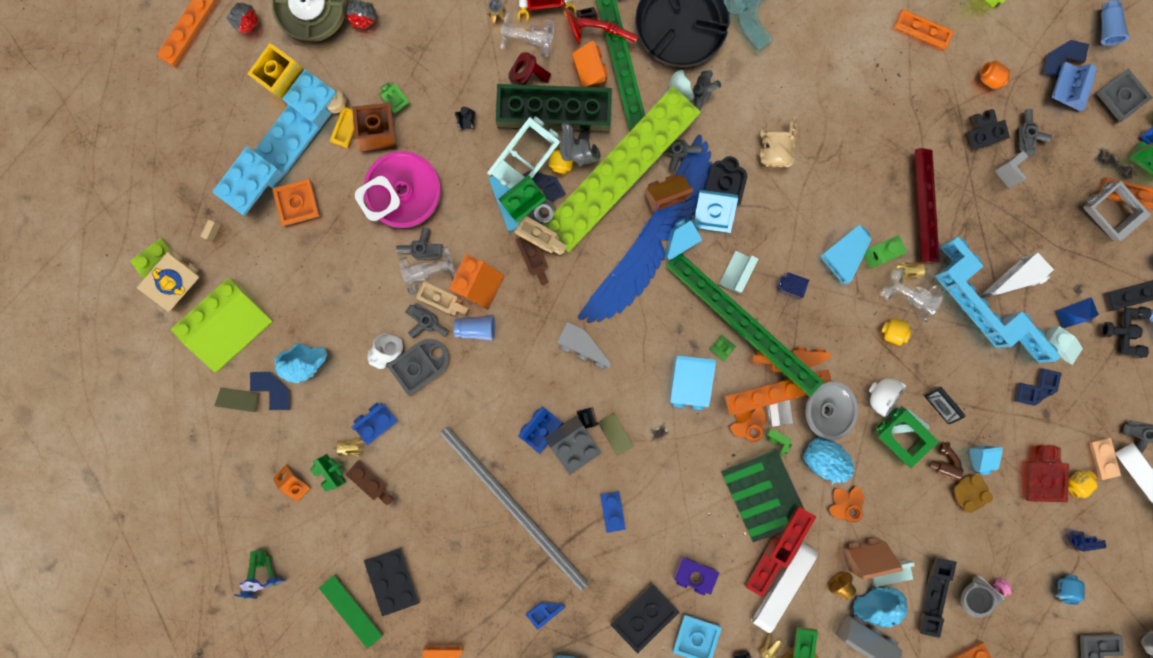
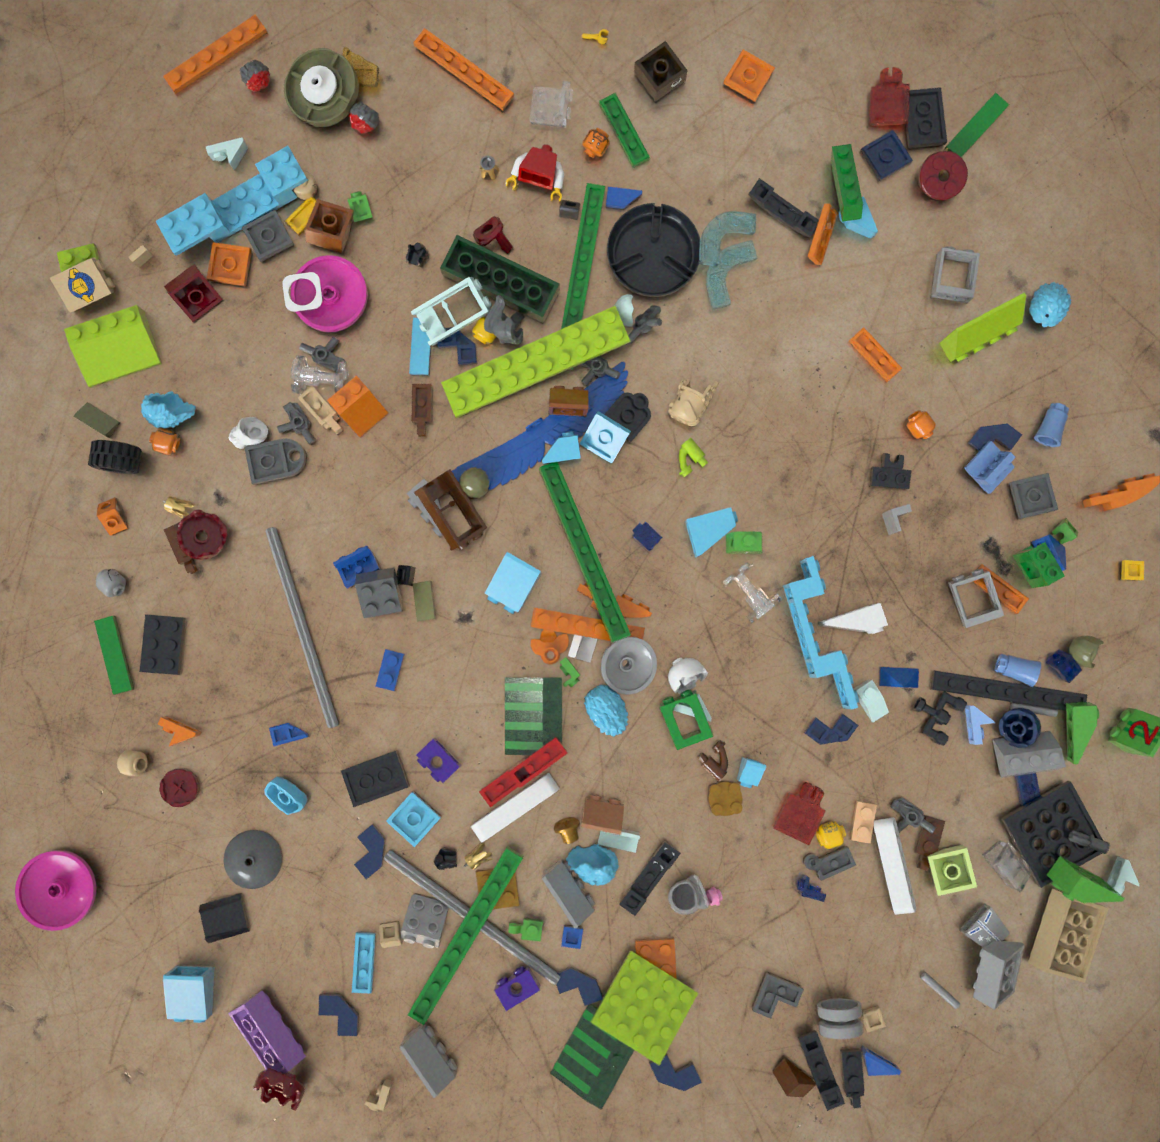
camera: 25 degrees right, 0 degrees up
plant [234,550,285,599] -> none
yellow slope [247,43,304,99] -> none
dark blue tile [250,372,290,410] -> none
green hips [310,454,346,492] -> none
blue bracket [351,402,398,445] -> none
medium blue plant [453,314,495,341] -> none
green bracket [498,175,546,222] -> none
clear piece [500,11,555,58] -> none
tan hinge [514,216,567,255] -> none
light grey piece [527,199,556,223] -> none
red dish [564,8,638,45] -> none
orange slope [572,40,608,88] -> none
bright green tile [709,334,737,361] -> none
light aqua panel [719,251,758,295] -> none
orange plate [828,486,865,523] -> none
yellow head [882,318,912,346] -> none
pearl gold piece [897,262,928,281] -> none
dark red plate [914,148,940,263] -> none
slope [925,387,966,424] -> none
dark grey piece [1019,109,1052,156] -> none
dark azure head [1057,575,1085,605] -> none
none -> black tyre [88,440,142,474]
none -> light grey head [96,569,126,597]
none -> orange head [149,428,180,455]
none -> dark red slope [164,264,223,322]
none -> dark red plate [177,509,227,560]
none -> light aqua slope [206,138,248,170]
none -> dark grey plate [242,210,294,262]
none -> reddish brown door [414,469,487,551]
none -> olive hair [459,467,489,498]
none -> lime plant [679,438,708,477]
none -> dark grey hinge [804,846,856,881]

